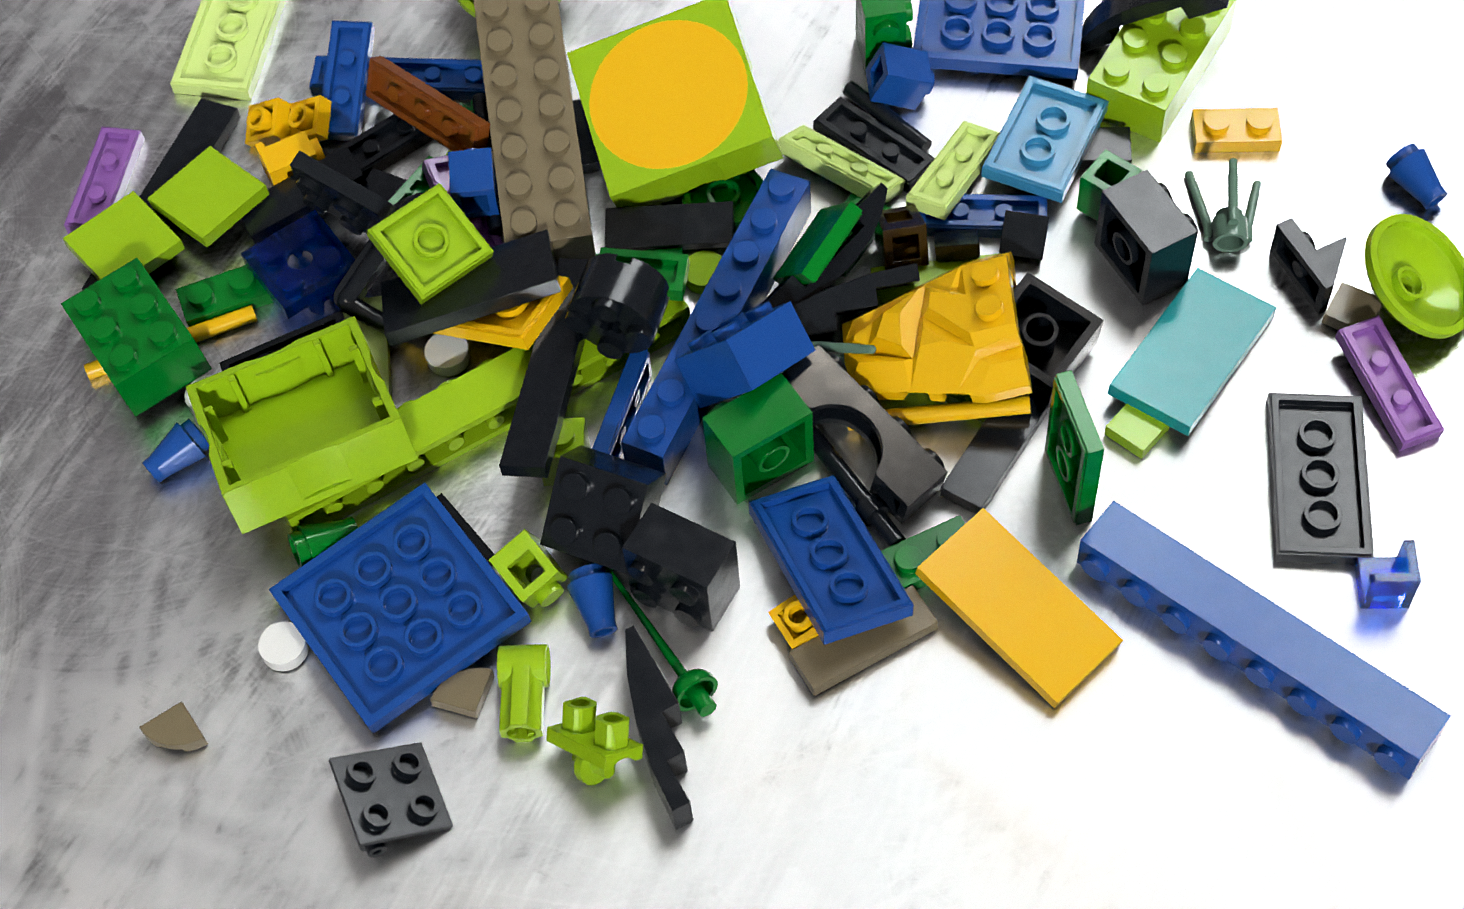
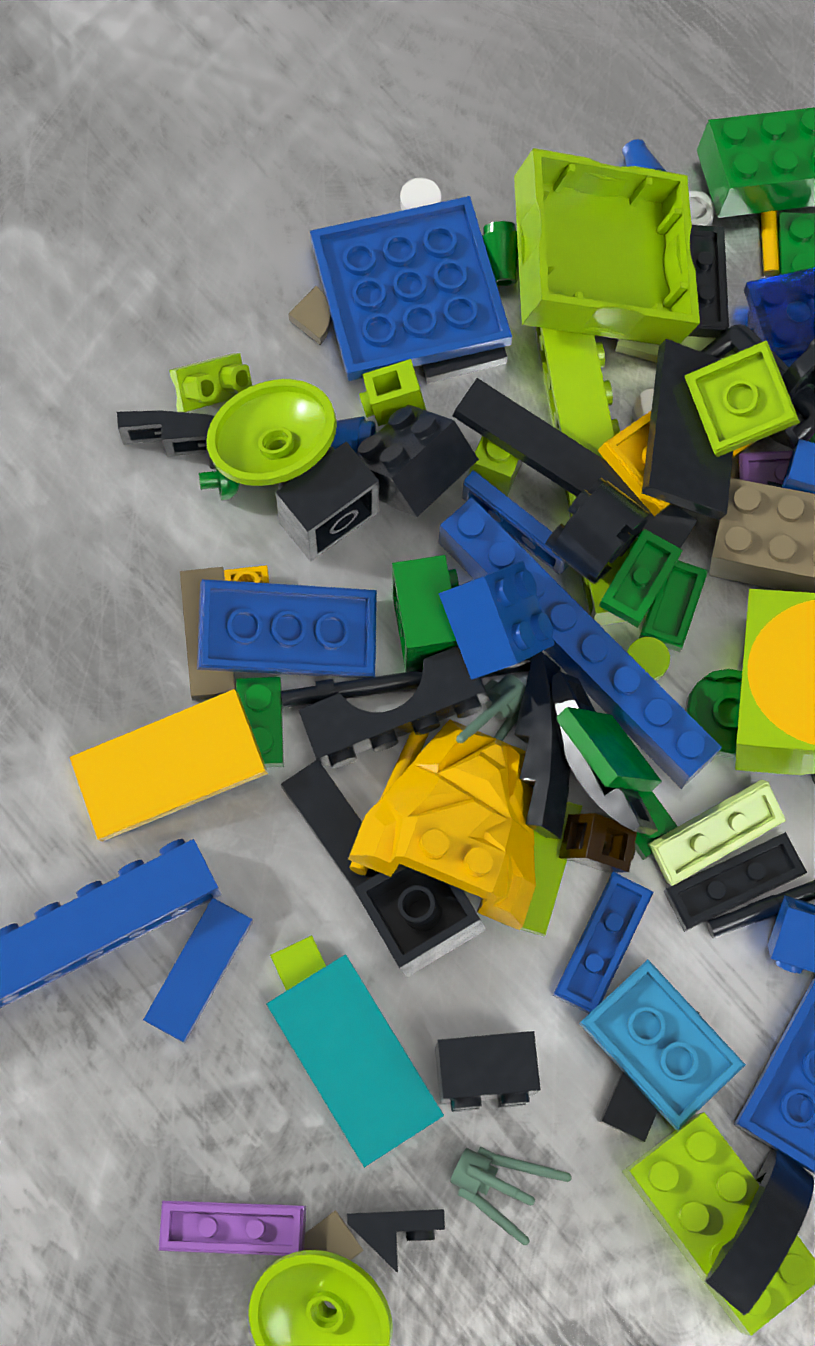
camera: 105 degrees right, 15 degrees up
dark tan tile [139,701,208,752] -> none
black hinge [329,742,453,858] -> none
lime piece [497,644,551,742] -> none
black tile [605,201,735,251] -> none
yellowish green tile [906,121,1000,220] -> none
black tile [934,229,980,262] -> none
black tile [998,210,1049,260] -> none
green tile [1045,370,1105,525] -> none
green brick [1076,149,1142,221] -> none
yellow plate [1191,107,1283,153] -> none
tile [1266,393,1374,566] -> none
clear blue panel [1354,540,1421,609] -> none
none -> blue tile [143,897,253,1043]
none -> lime dish [207,379,337,486]

